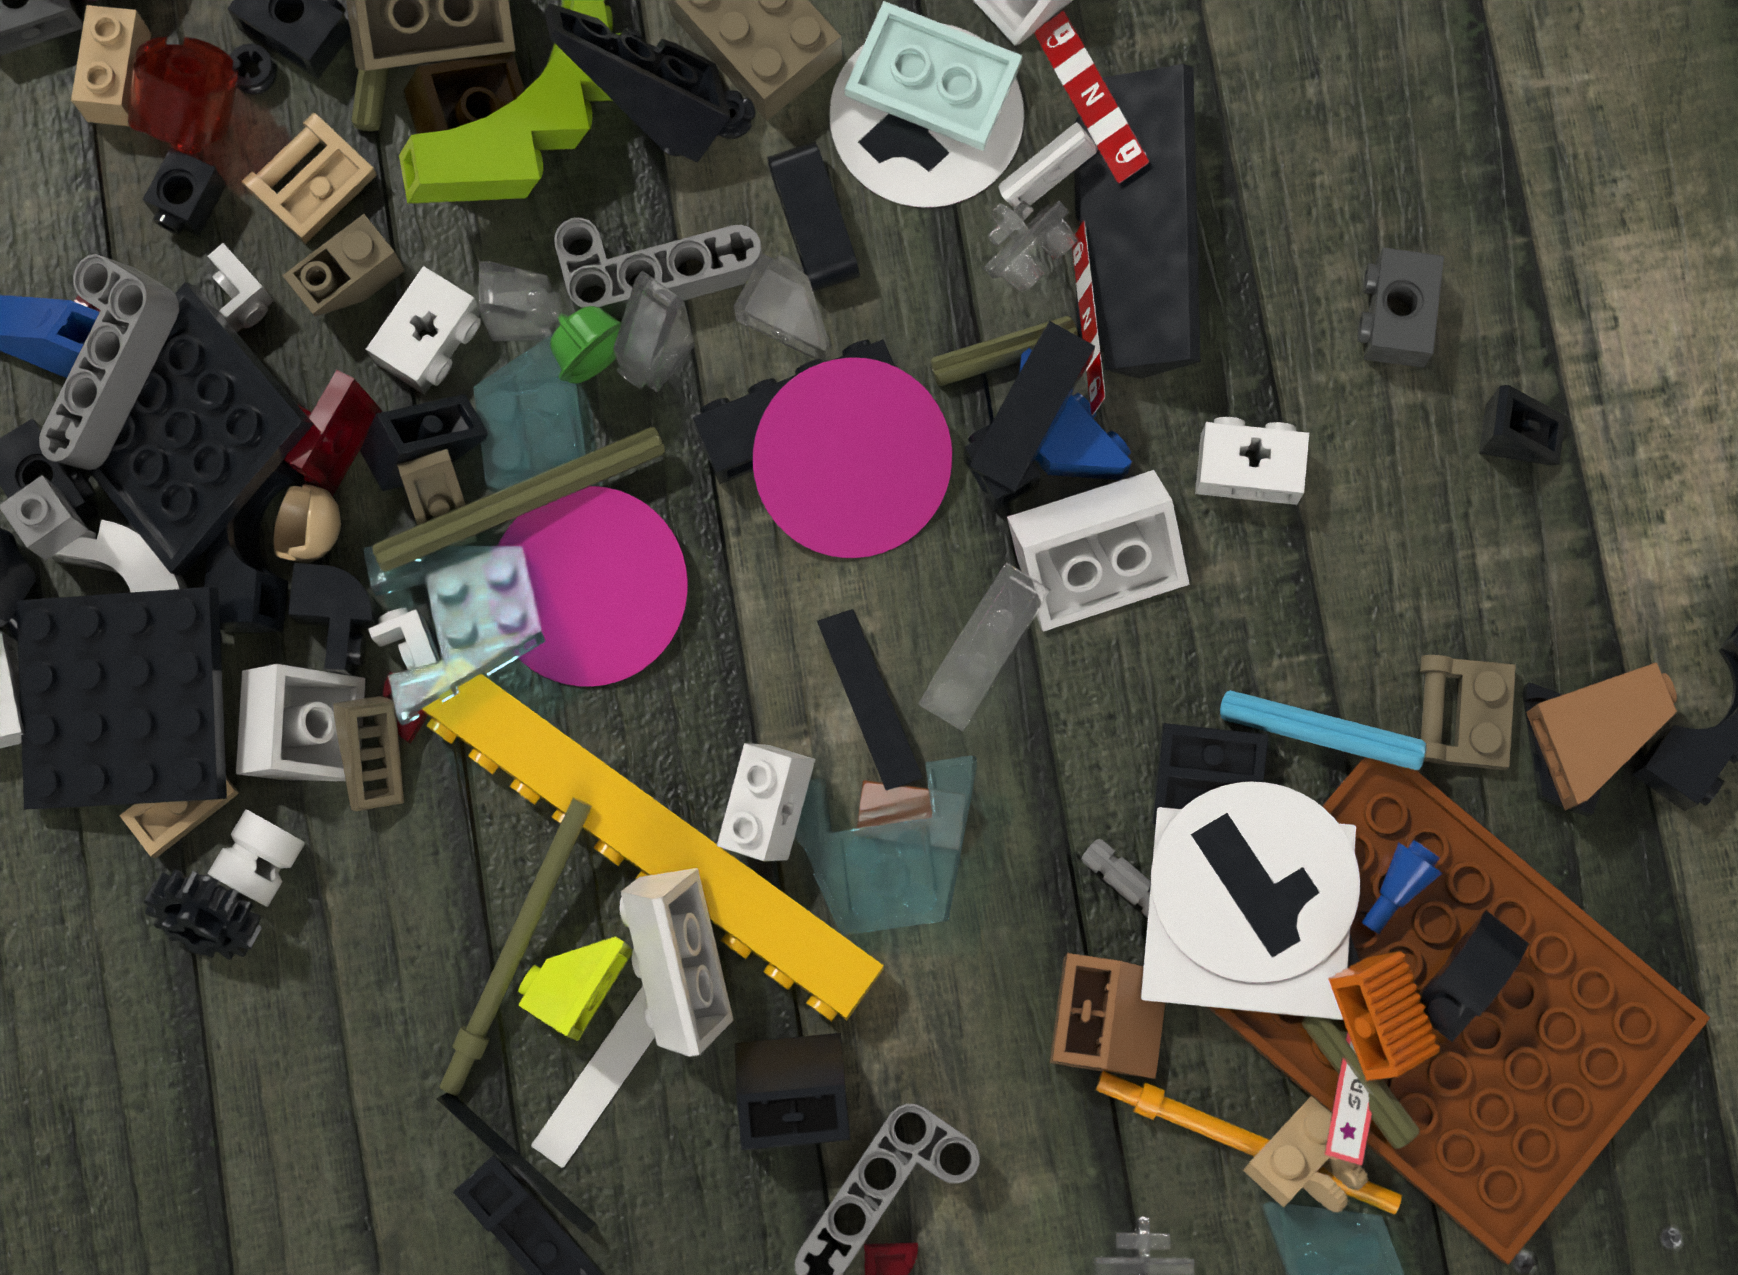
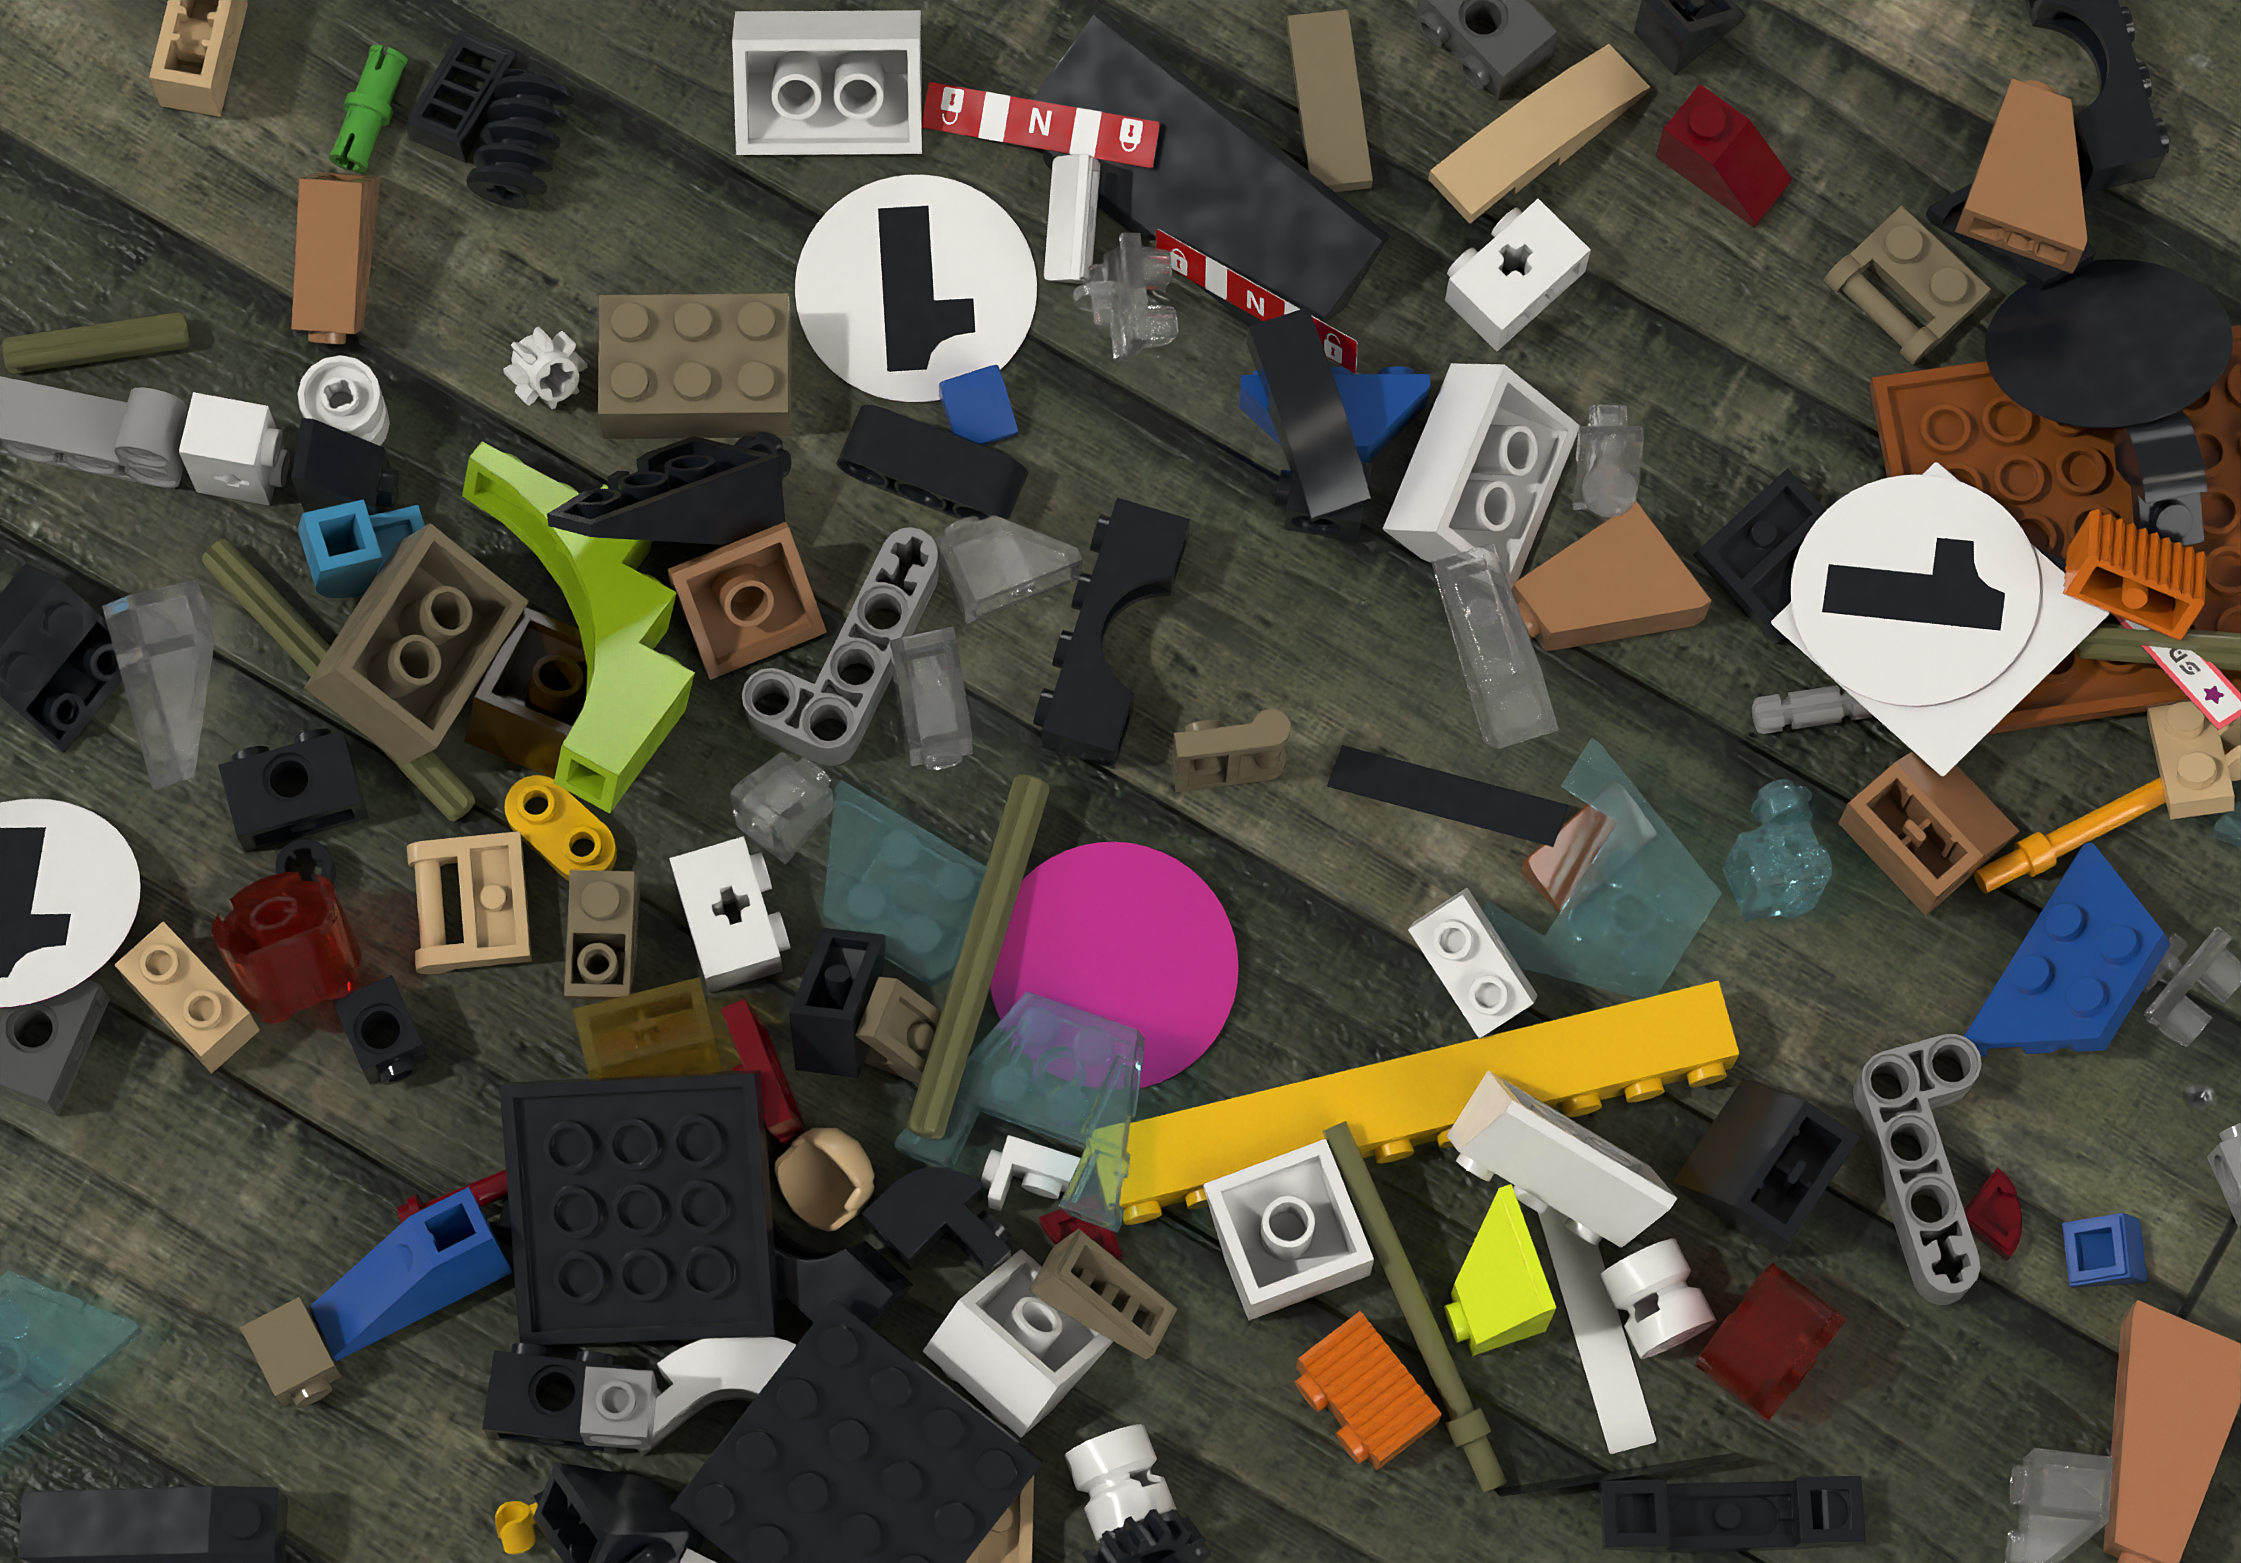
camera: 55 degrees left, 5 degrees down
light grey beam [39,254,179,470] -> none
white bracket [208,243,274,332] -> none
bright green piece [550,306,631,384] -> none
dark pink sticker [753,358,952,558] -> none
light aqua plate [845,1,1022,151] -> none
olive axle [930,316,1078,386] -> none
medium azure axle [1220,690,1426,770] -> none
blue cone [1362,840,1443,934] -> none
none -> yellow plate [505,775,617,881]
none -> clear yellow slope [572,977,723,1078]
none -> medium nougat slope [668,522,827,680]
none -> blue slope [939,364,1019,446]
none -> dark tan plate [1172,709,1291,792]
none -> white slope [1203,1139,1374,1321]
none -> dark tan tile [1287,9,1373,192]
none -> orange brick [1294,1311,1442,1470]
none -> tan slope [1428,44,1650,224]
none -> medium nougat slope [1508,501,1711,652]
none -> clear hips [1572,405,1644,517]
none -> white wheel [1599,1238,1717,1359]
none -> dark red slope [1655,84,1792,228]
none -> clear red brick [1695,1263,1848,1422]
none -> clear light blue brick [1722,821,1832,921]
none -> clear light blue plate [1751,779,1813,836]
none -> blue wing [1964,842,2171,1056]
none -> black sticker [1985,259,2233,428]

